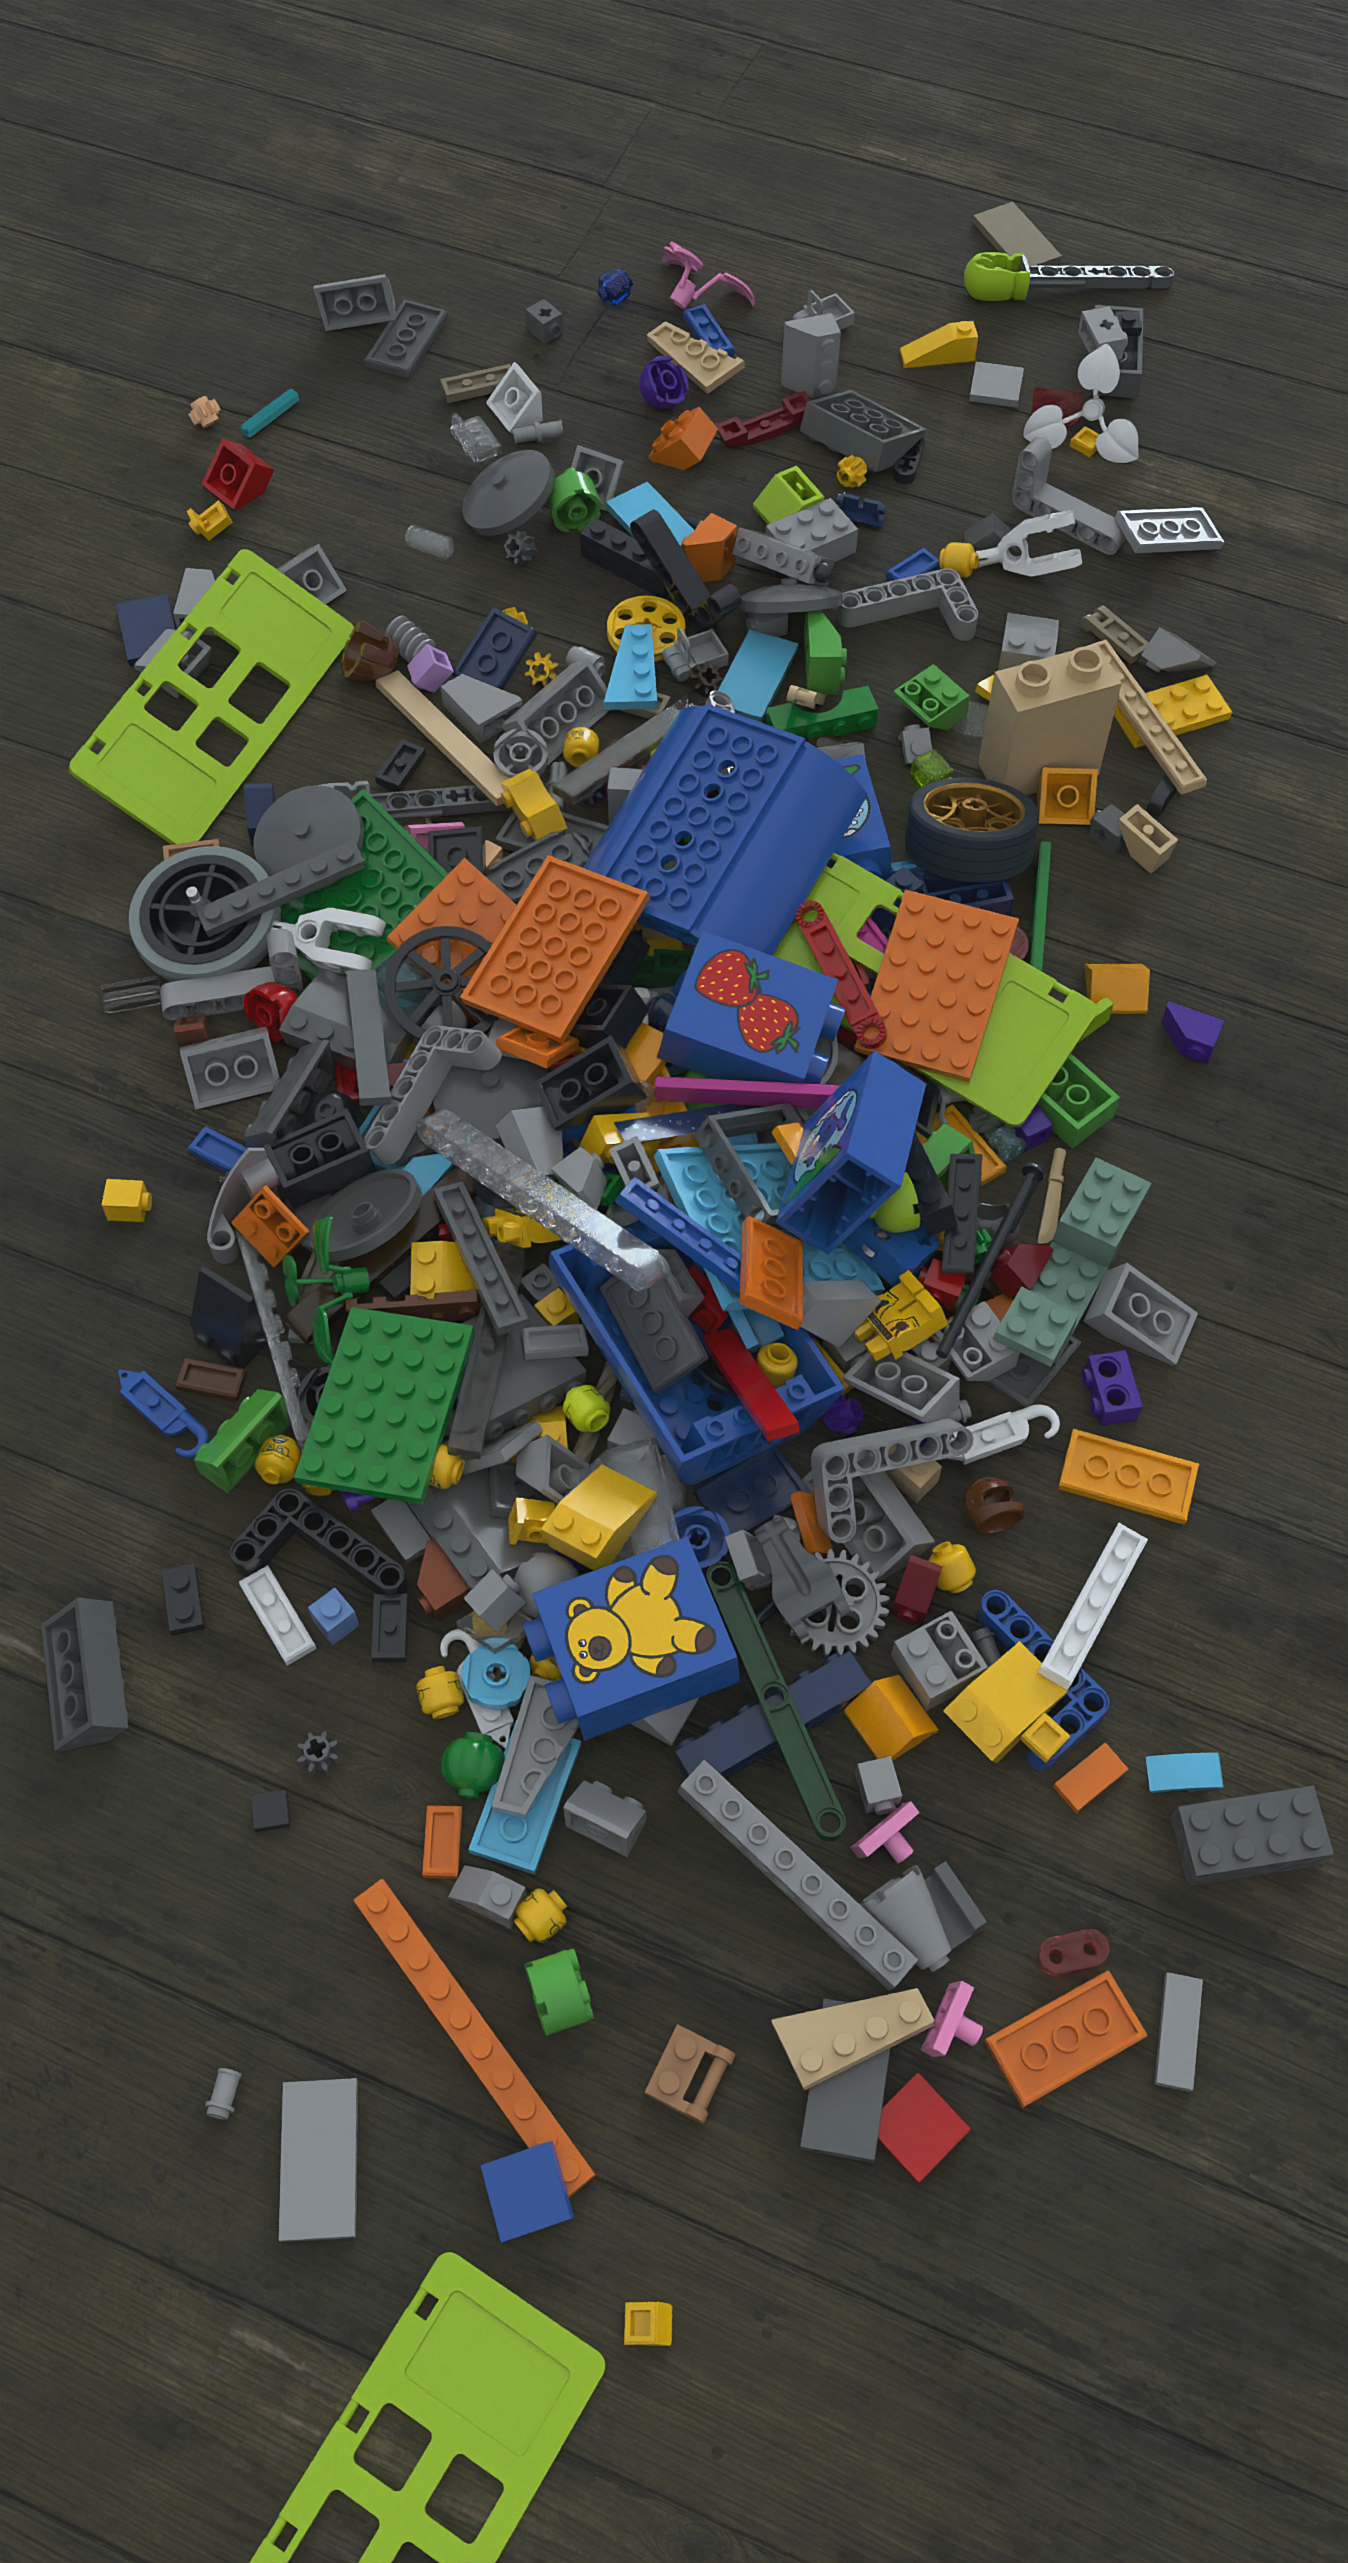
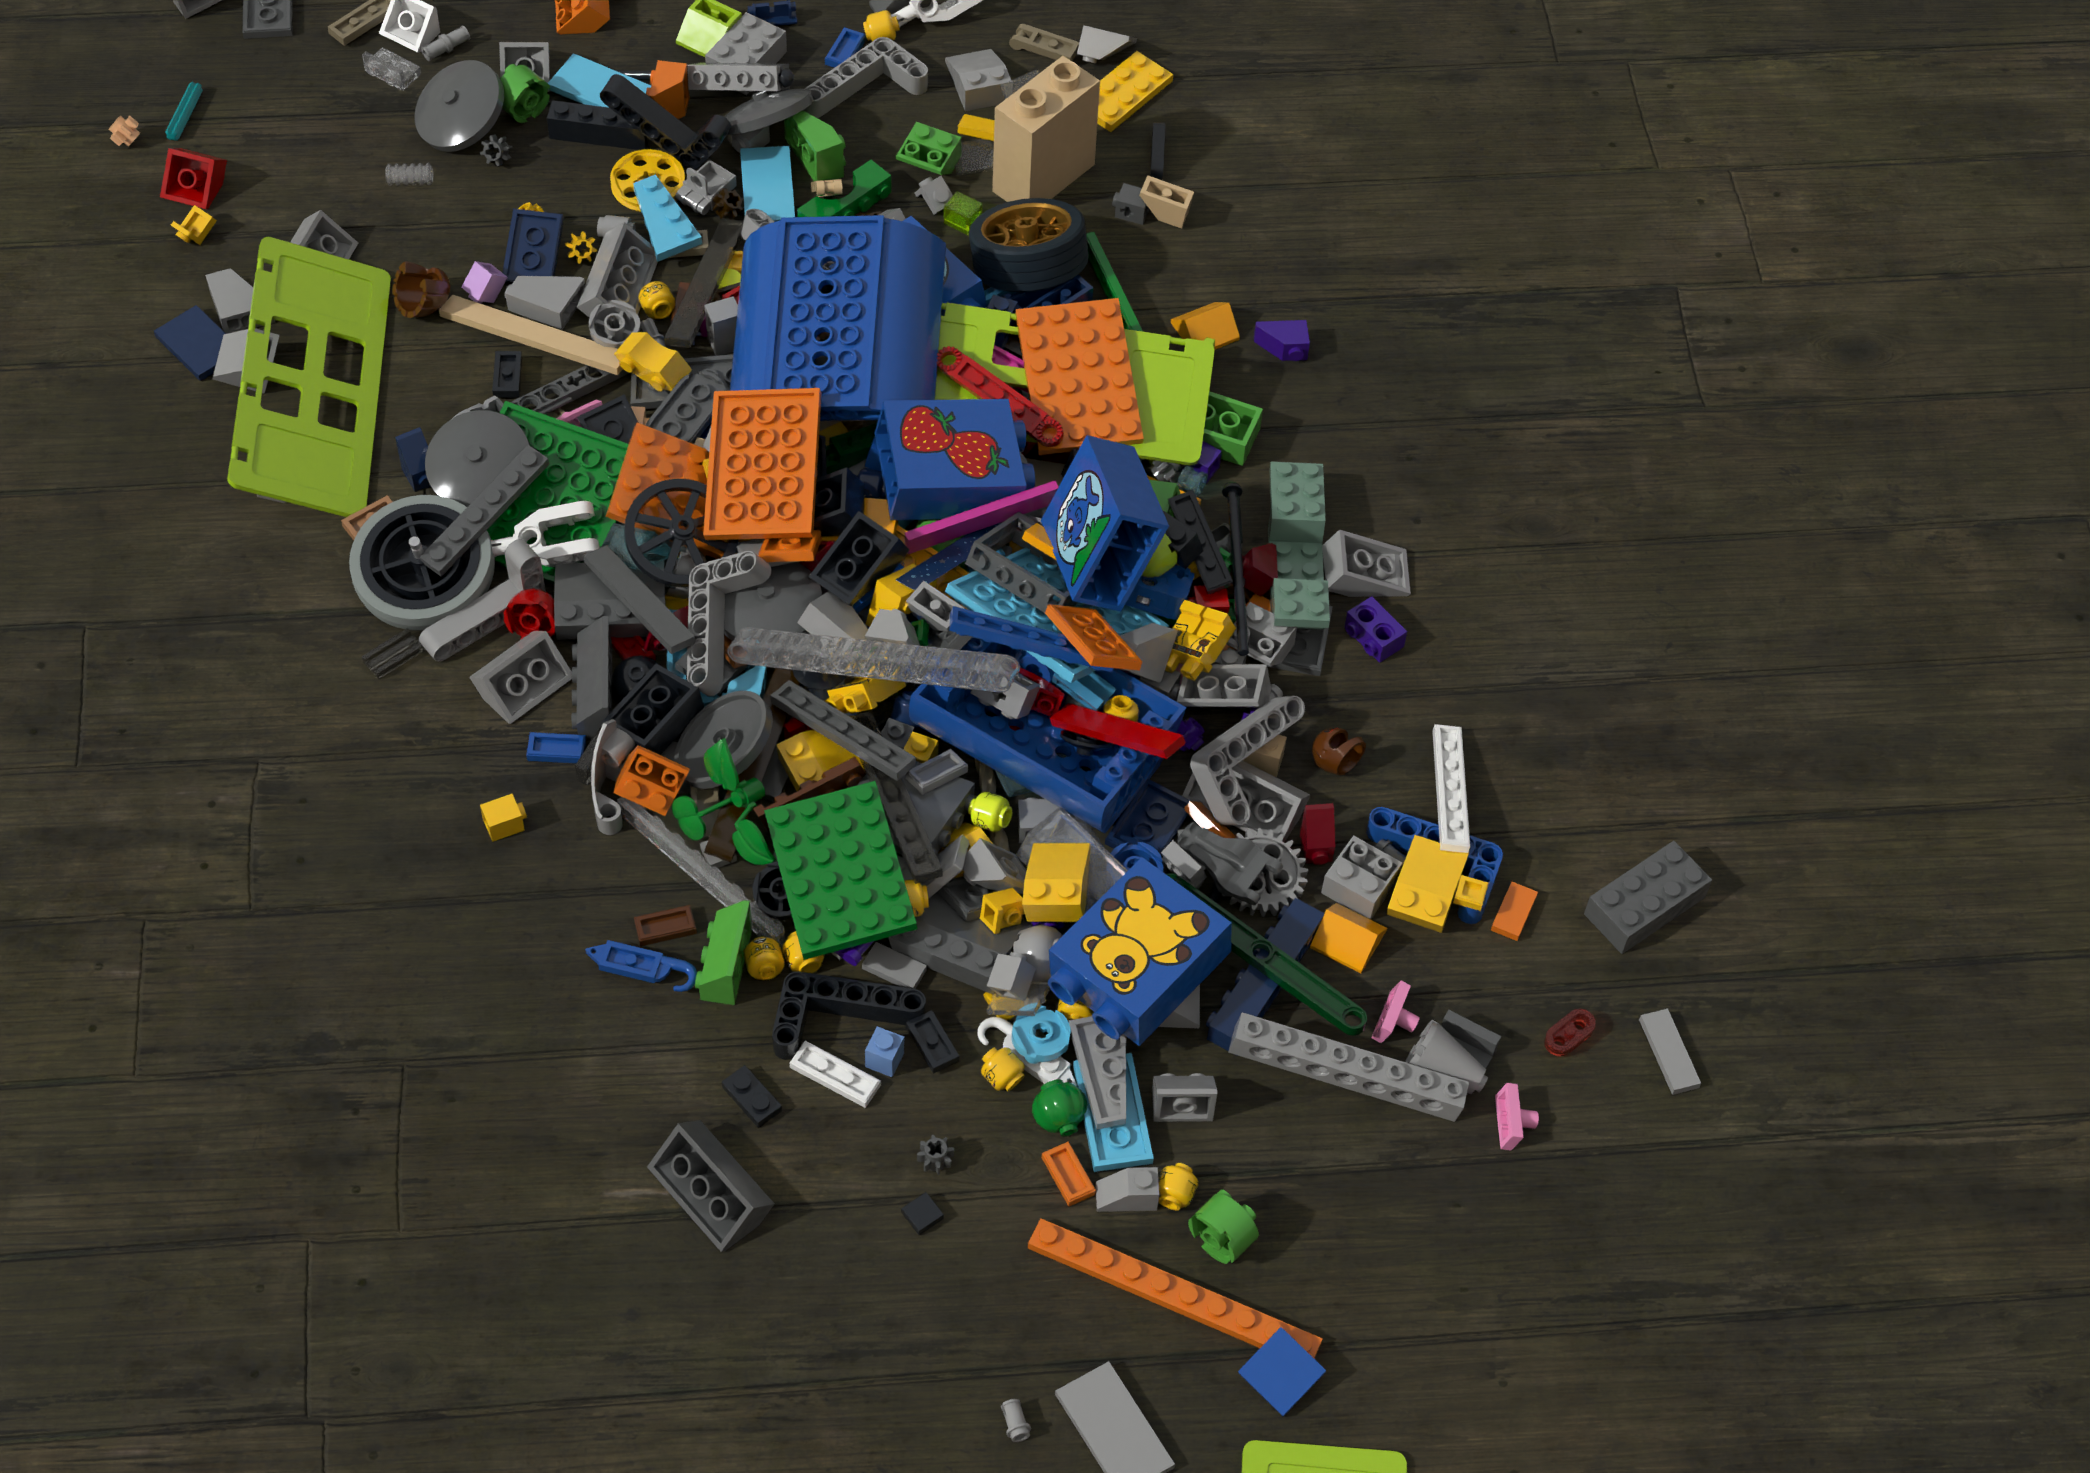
camera: 30 degrees left, 5 degrees down
copper slope [173,1013,210,1048] -> none
black slope [190,1266,268,1369] -> none
light grey piece [383,615,436,663] -> none
copper slope [416,1538,470,1622] -> none
dark grey tile [599,1252,709,1394] -> none
yellow slope [624,2302,672,2346] -> none
medium nougat plate [644,2024,736,2124] -> none
tan wing [771,1988,935,2091] -> none
dark grey tile [800,1998,891,2163] -> none
light grey brick [855,1756,902,1815] -> none
red tile [878,2073,971,2184] -> none
yellow head [928,1542,976,1593] -> none
white plate [945,1404,1060,1465] -> none
orange tile [985,1970,1148,2108] -> none
light orange slope [1036,767,1098,825] -> none
tan piece [1037,1148,1066,1244] -> none
light orange tile [1058,1429,1199,1525] -> none
tan tile [1085,639,1207,795] -> none
medium azure slope [1146,1753,1224,1793] -> none

